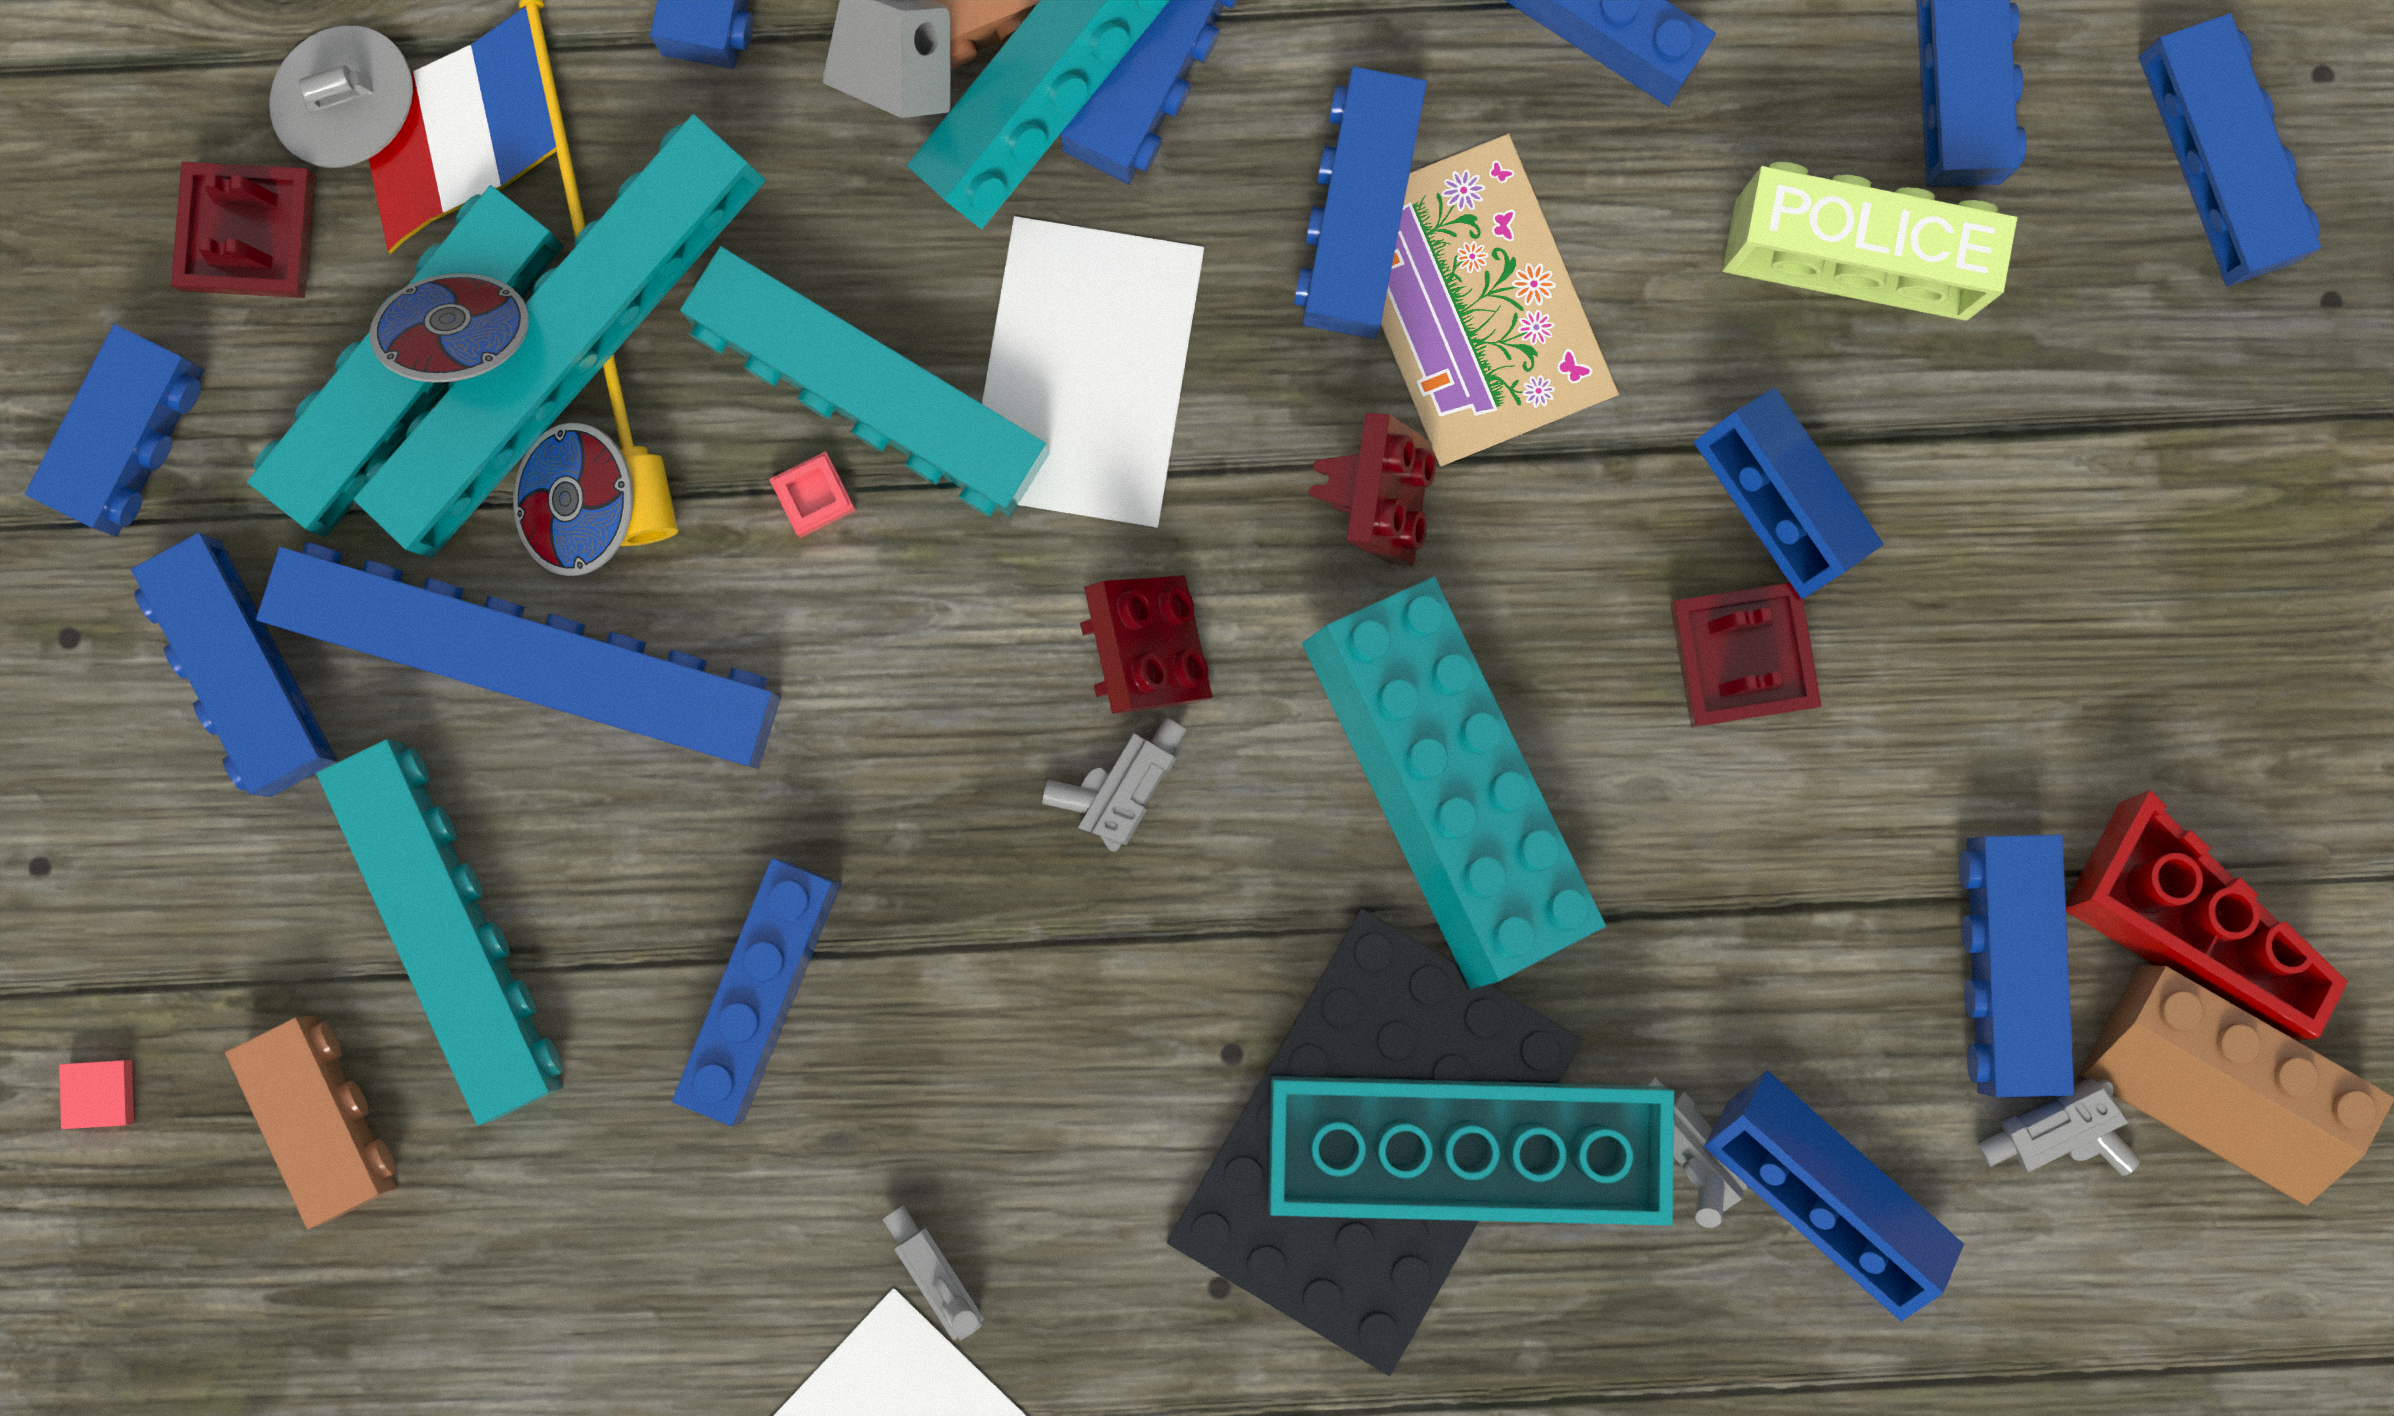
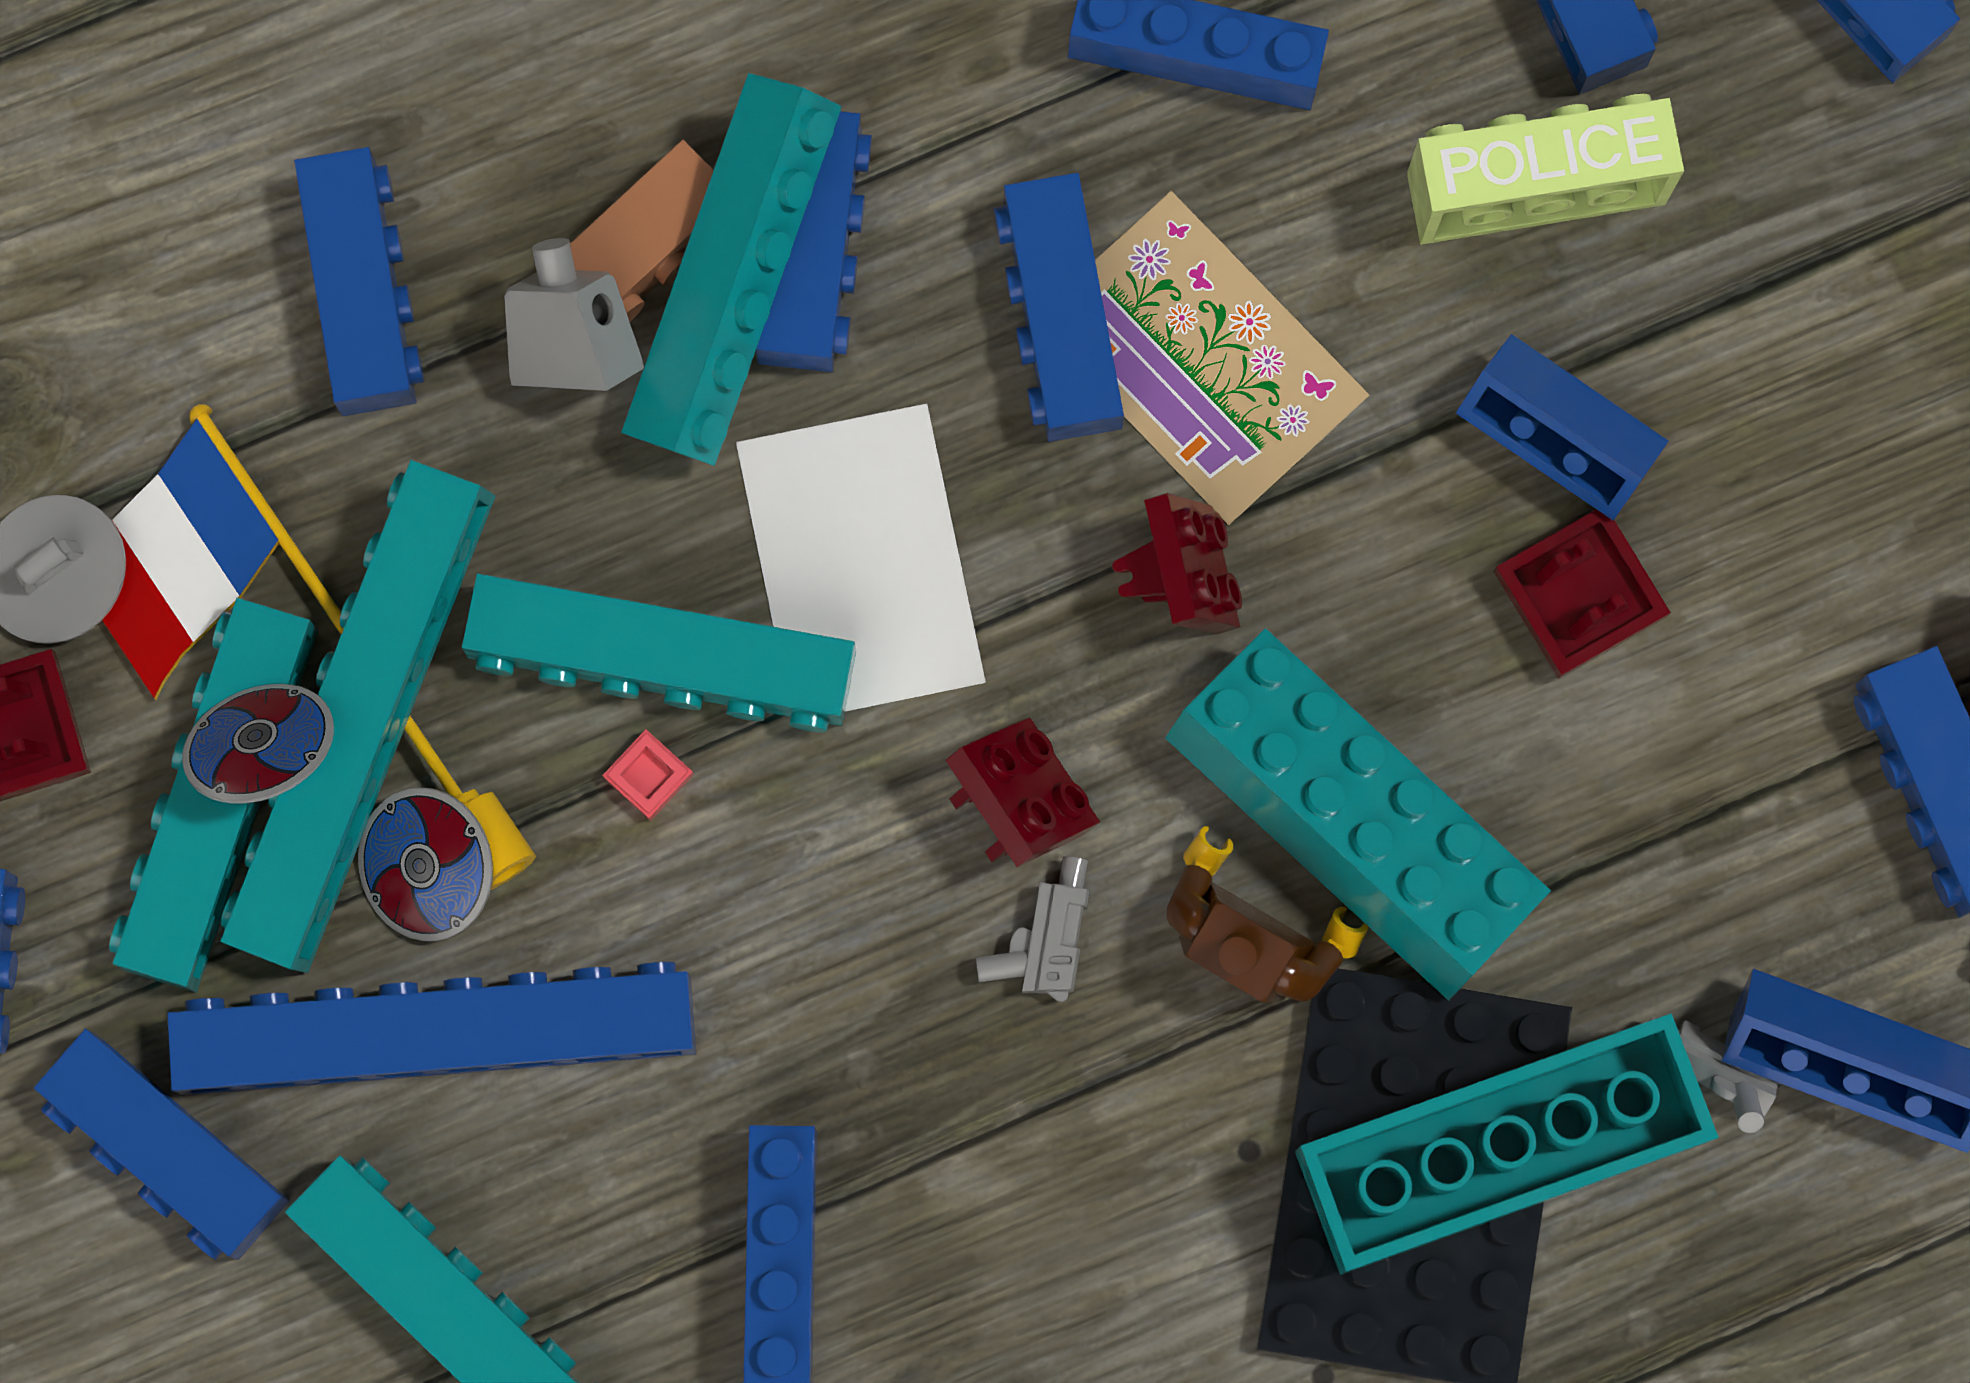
camera: 20 degrees left, 5 degrees down
none -> reddish brown torso [1166,826,1369,1003]

